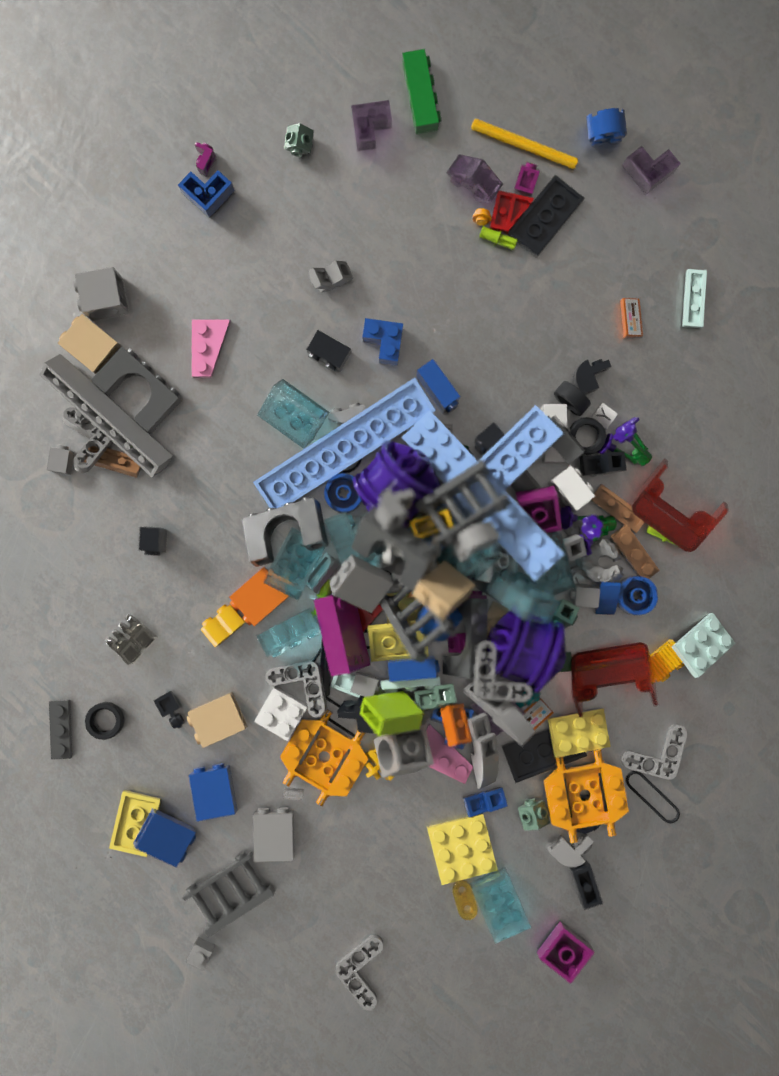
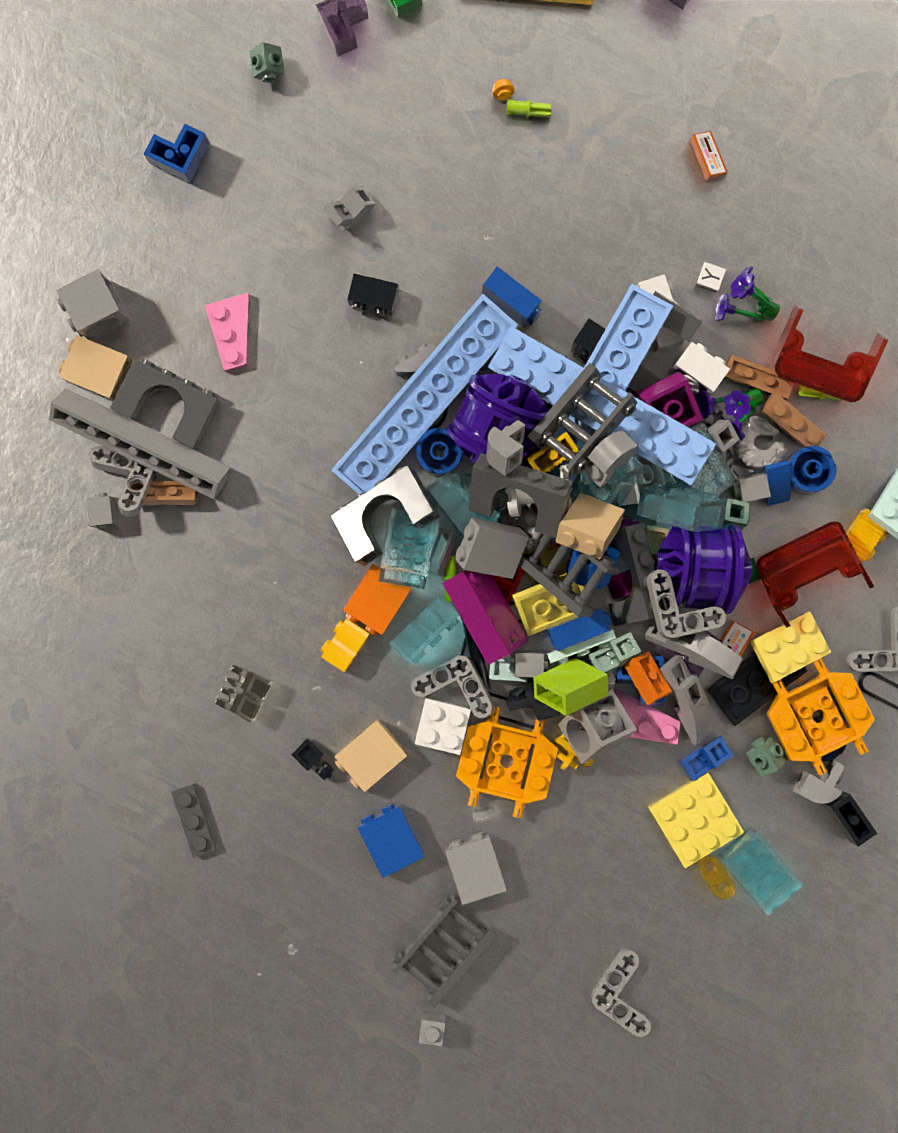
camera: 10 degrees left, 0 degrees up
black tyre [85,702,124,740] -> none
light yellow plate [109,790,162,857] -> none
blue brick [133,808,196,868] -> none
black brick [139,527,167,556] -> none
magenta bracket [195,142,216,177] -> none
clear light blue brick [257,379,330,449] -> none
blue brick [362,318,403,366] -> none
clear purple brick [446,154,503,203] -> none
red wing [489,190,534,233] -> none
black tile [507,175,585,258] -> none
magenta bracket [515,162,540,194] -> none
teal plate [515,686,541,708] -> none
magenta brick [537,921,595,984] -> none
black tyre [554,381,591,416] -> none
black tyre [570,417,606,455] -> none
black brick [573,359,612,395] -> none
black brick [579,451,627,476] -> none
light aqua plate [682,269,707,328] -> none

